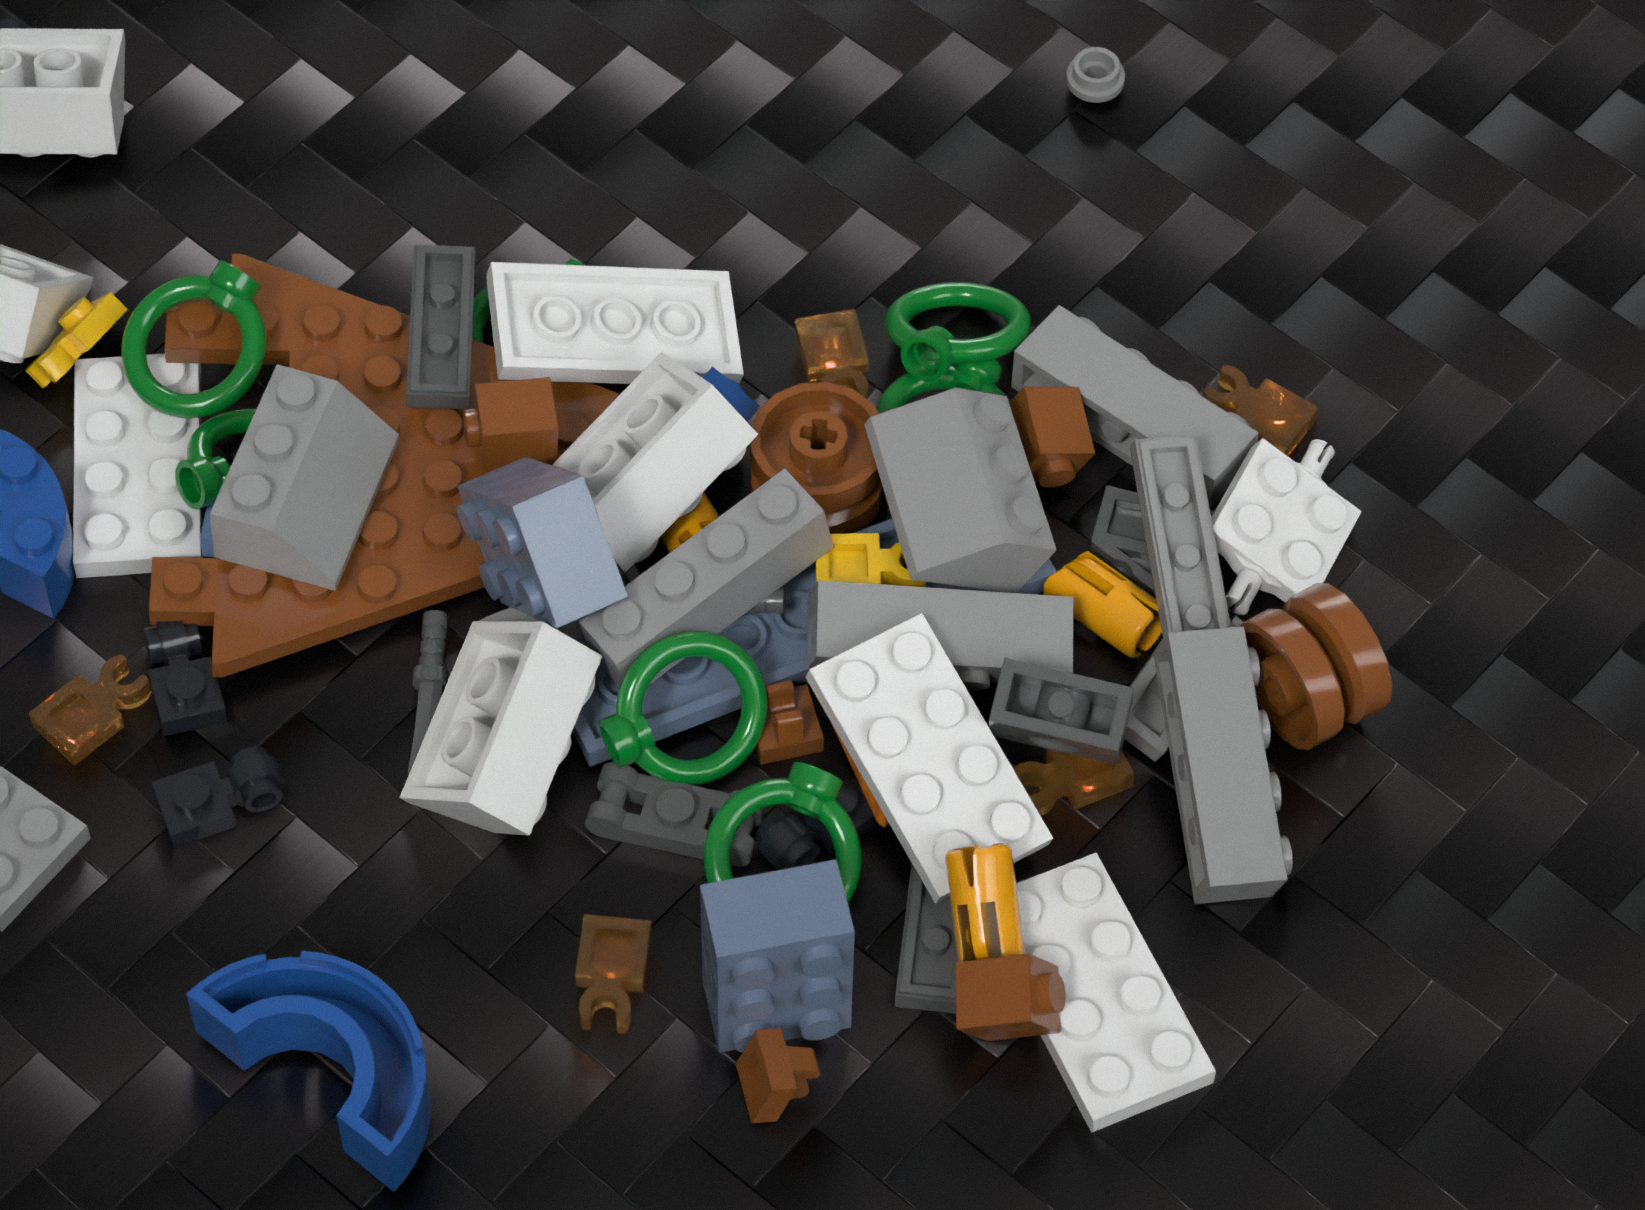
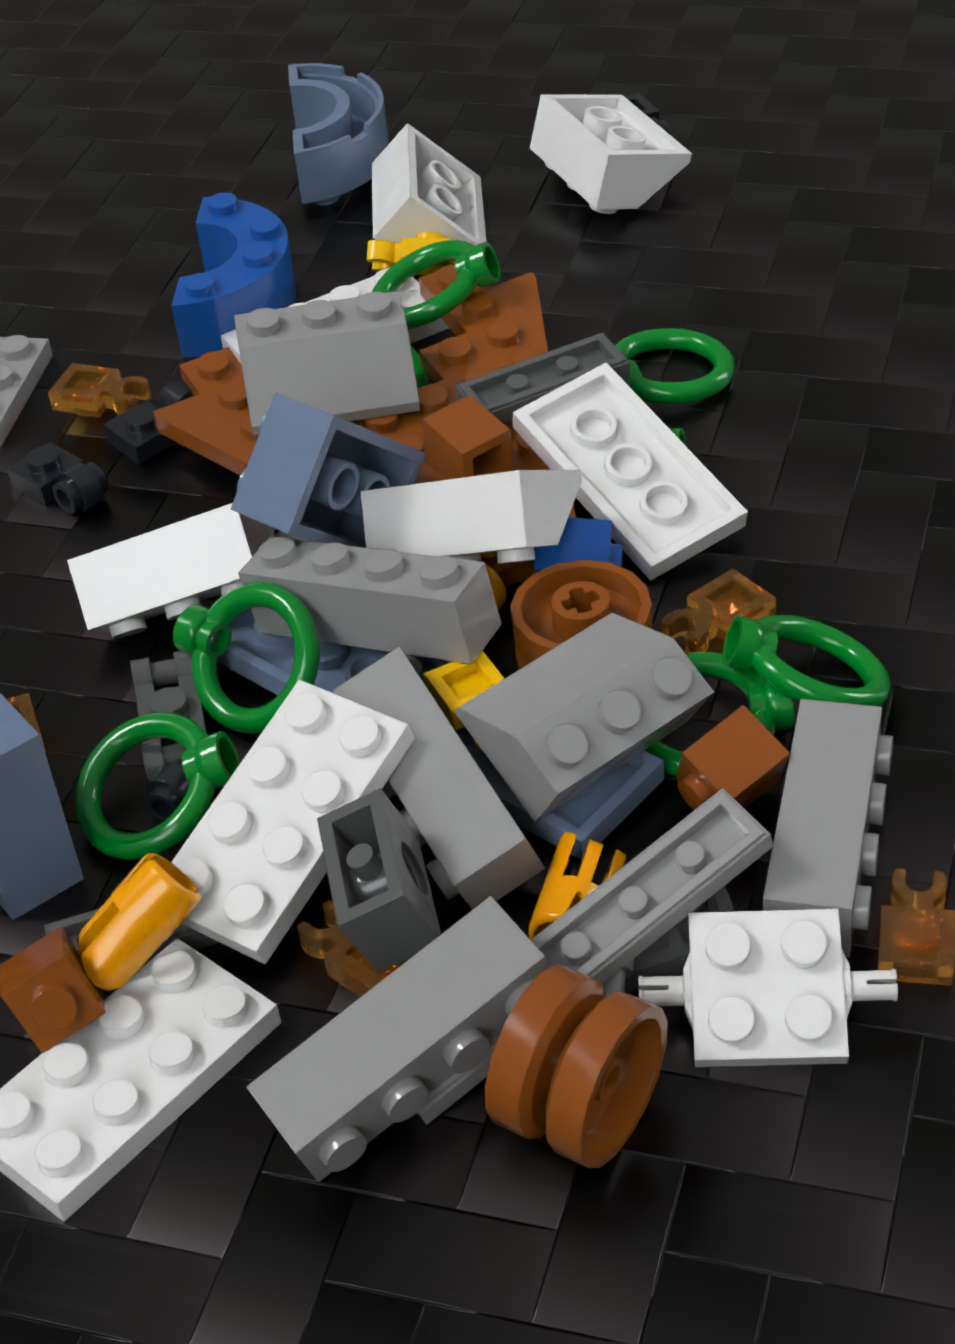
camera: 70 degrees right, 15 degrees down
none -> green piece [615,328,735,404]

